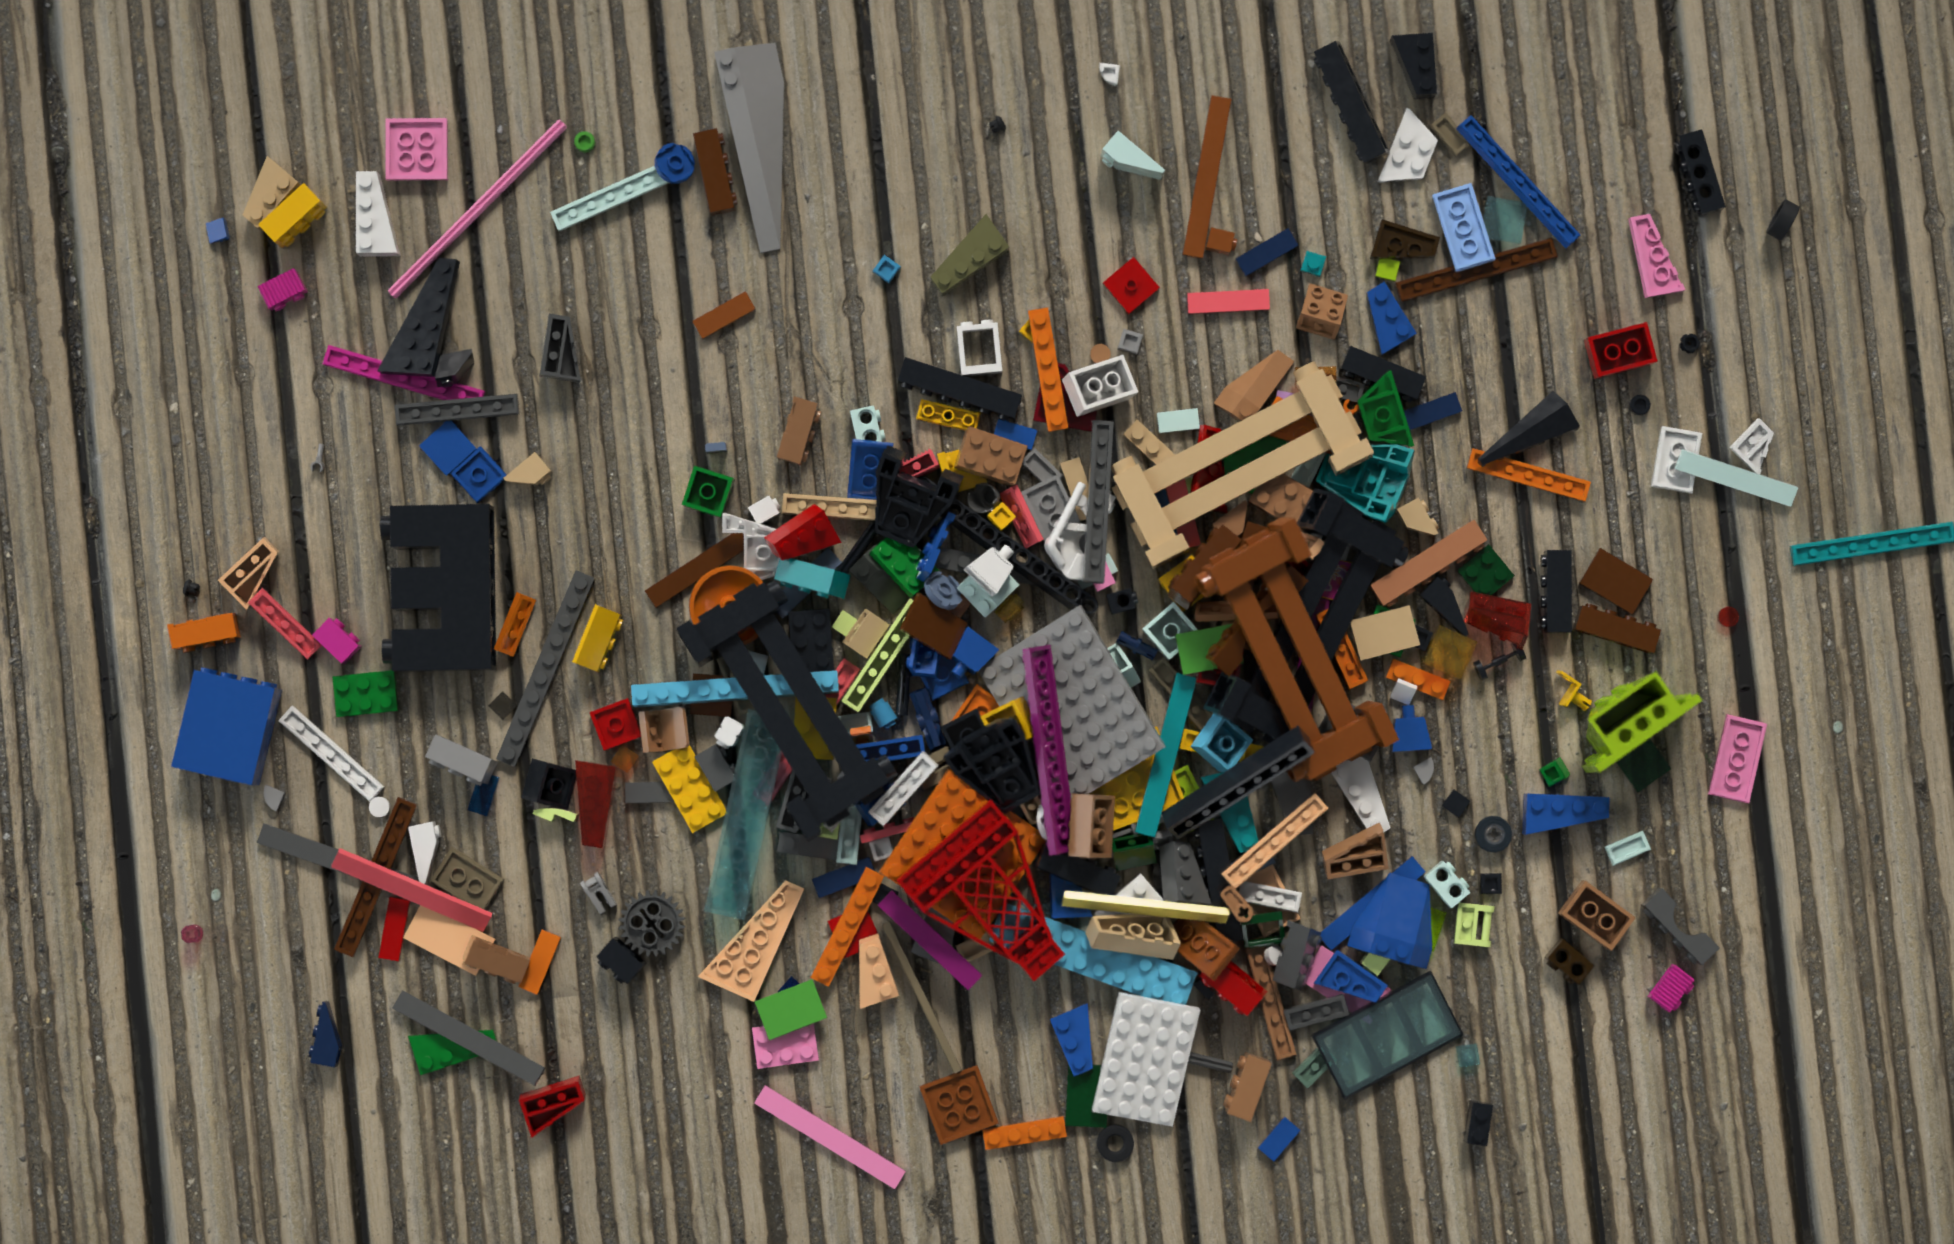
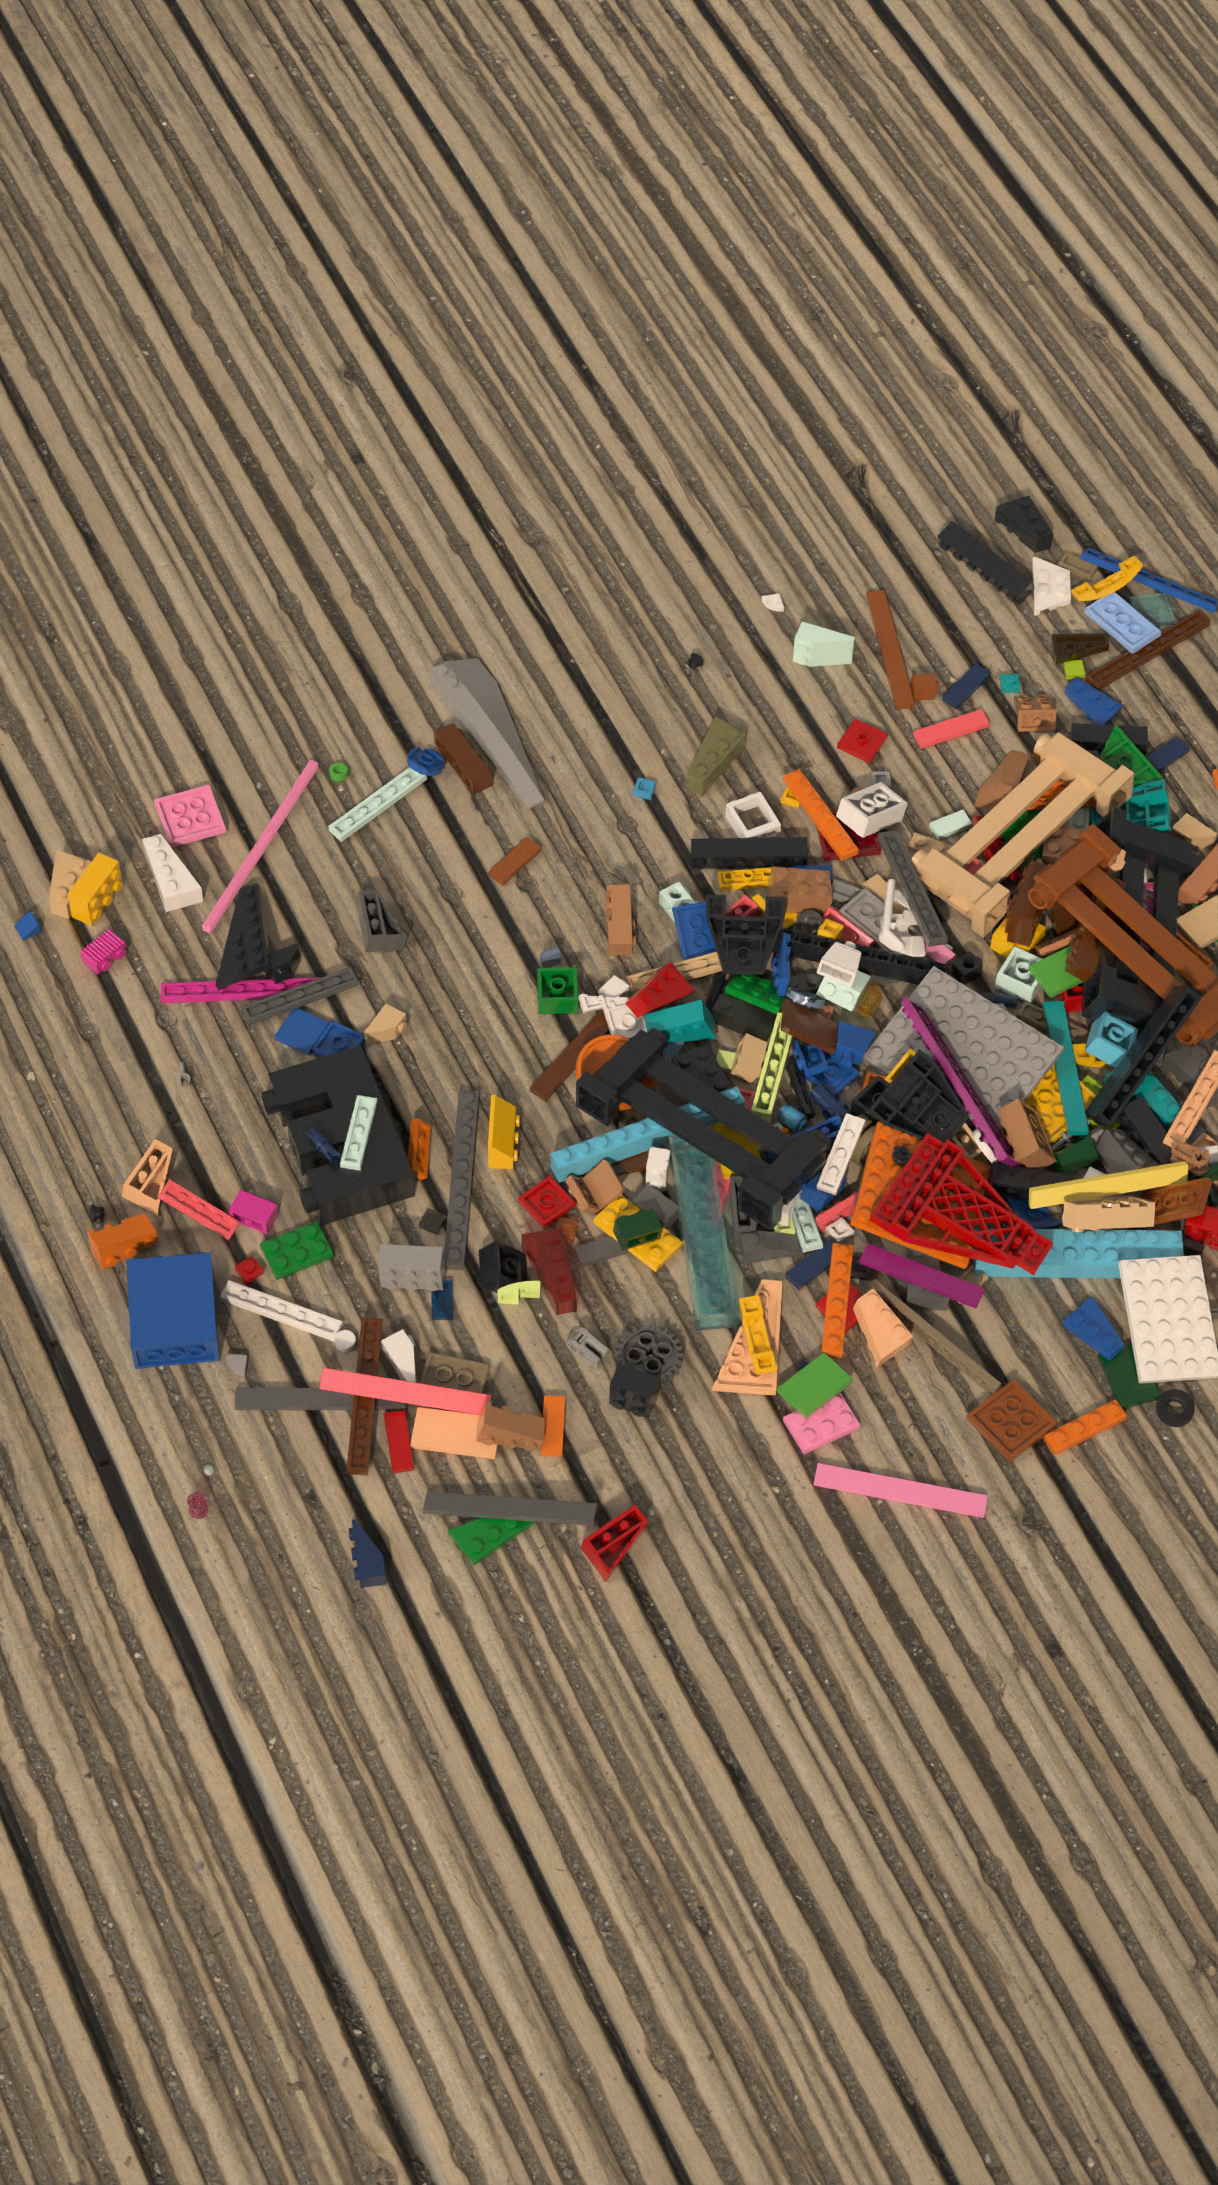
camera: 20 degrees left, 30 degrees down
none -> red plate [235,1255,264,1284]
none -> dark blue pin [306,1127,341,1163]
none -> light aqua tile [340,1095,378,1171]
none -> dark green brick [613,1208,663,1251]
none -> yellow slope [739,1295,777,1375]
none -> black plate [892,1146,912,1165]
none -> yellow slope [1070,556,1143,601]

